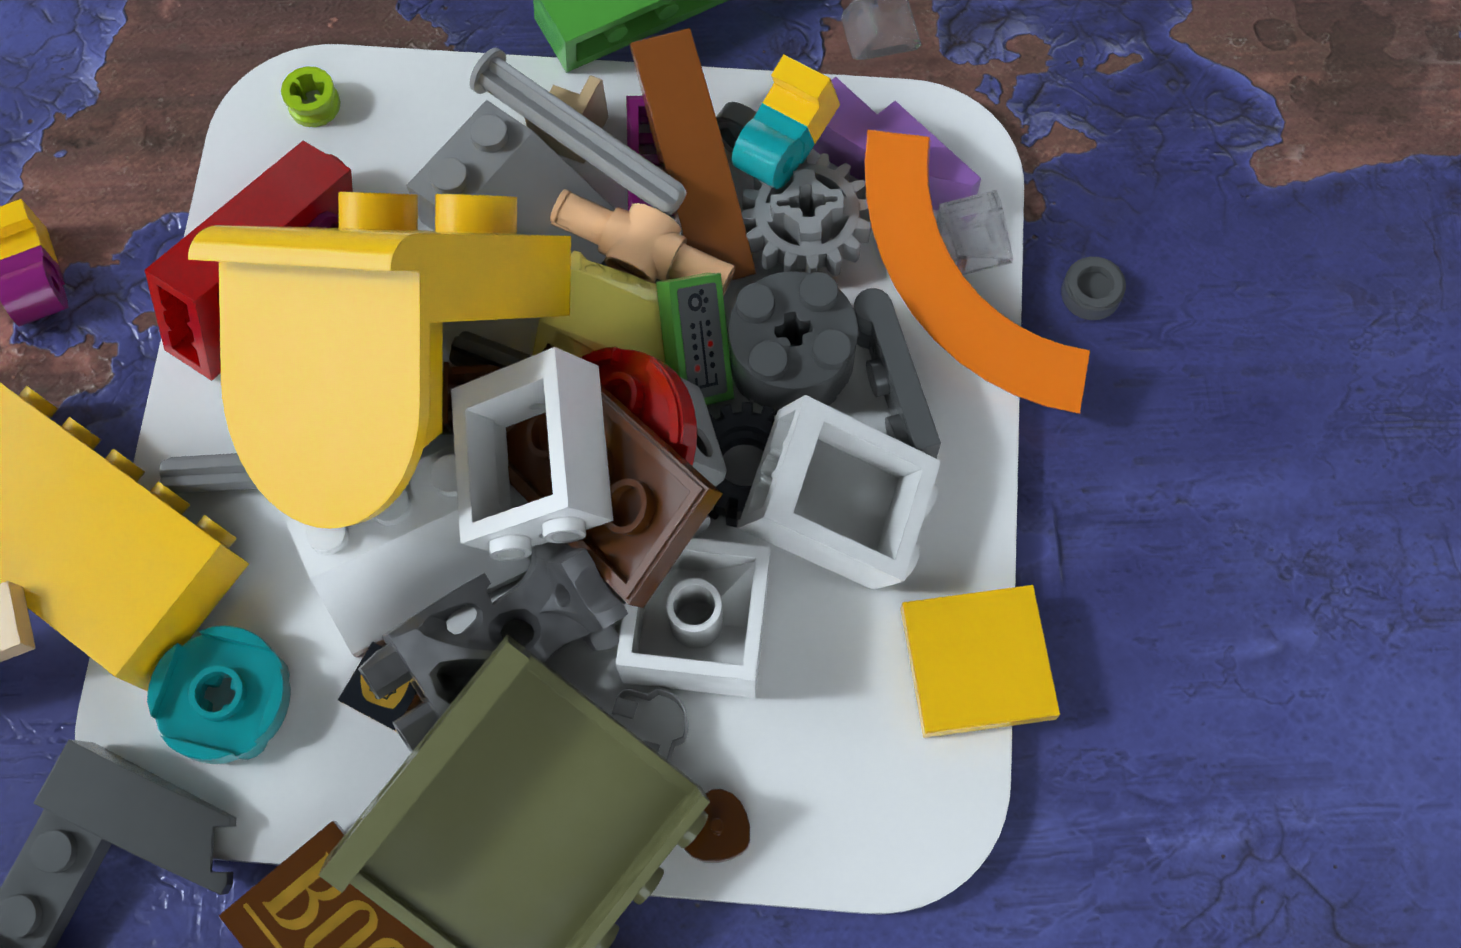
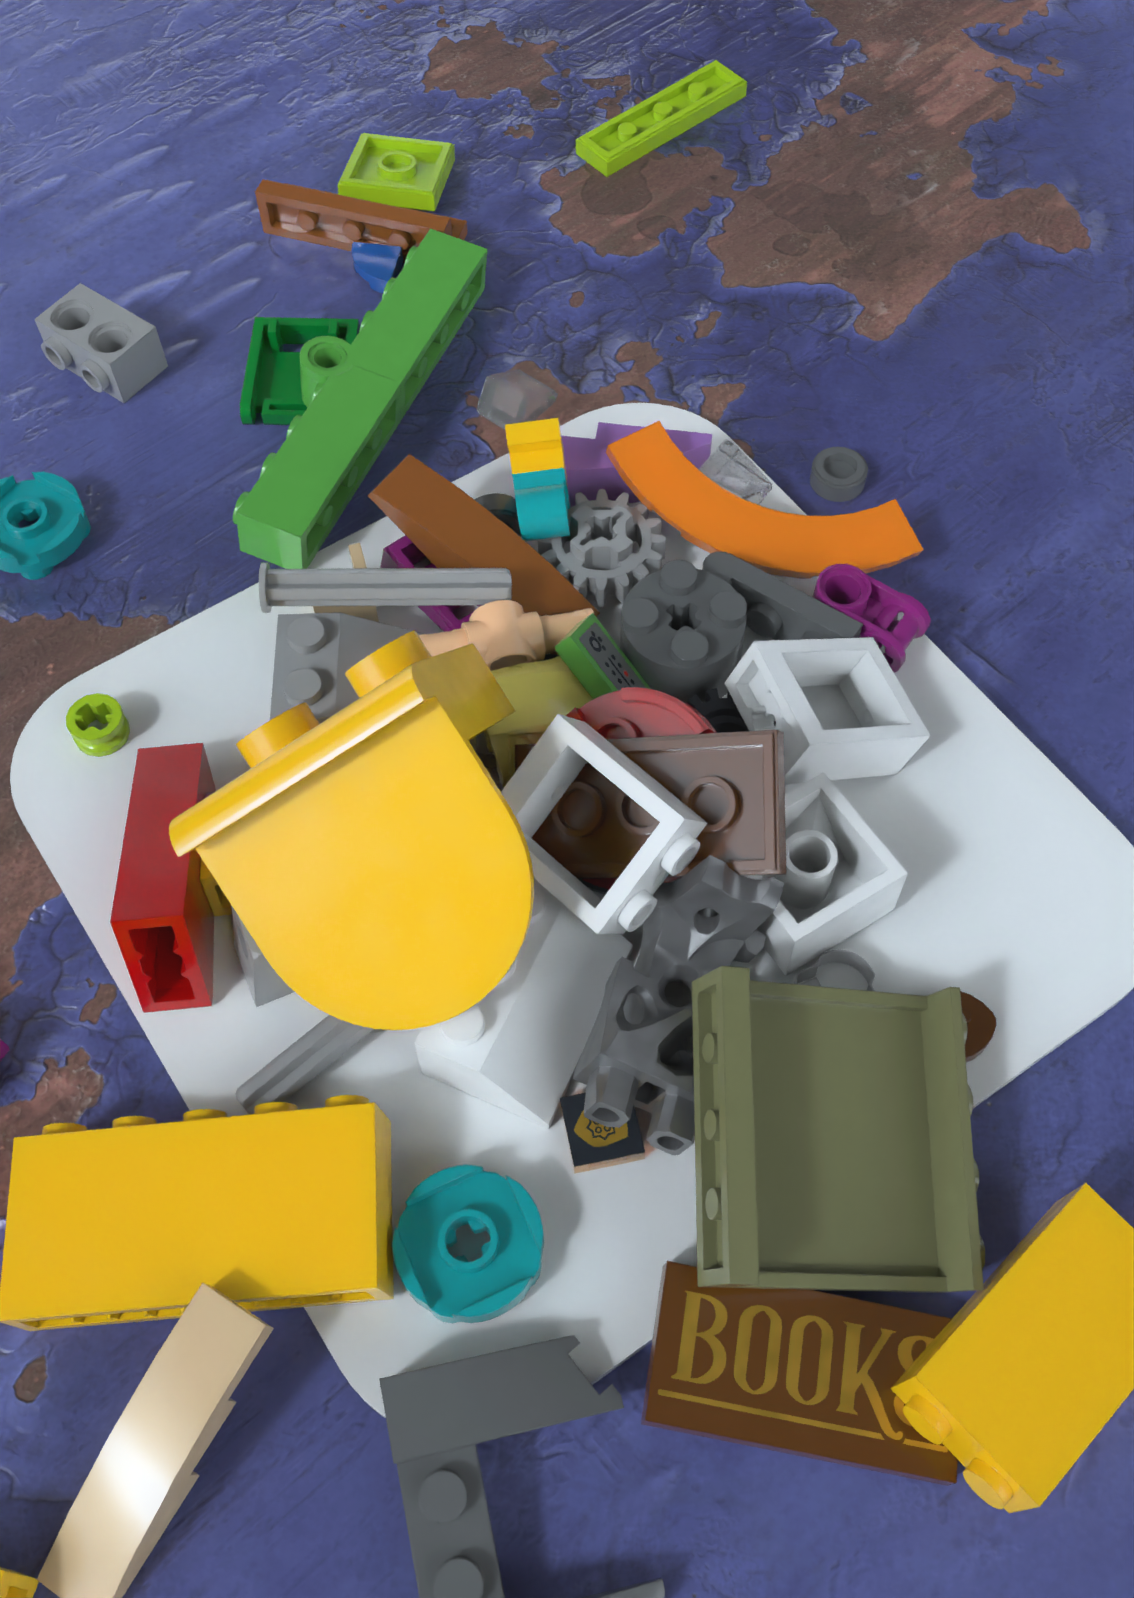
camera: 40 degrees left, 10 degrees down
yellow tile [900,585,1060,738] -> none
none -> magenta piece [812,564,931,673]

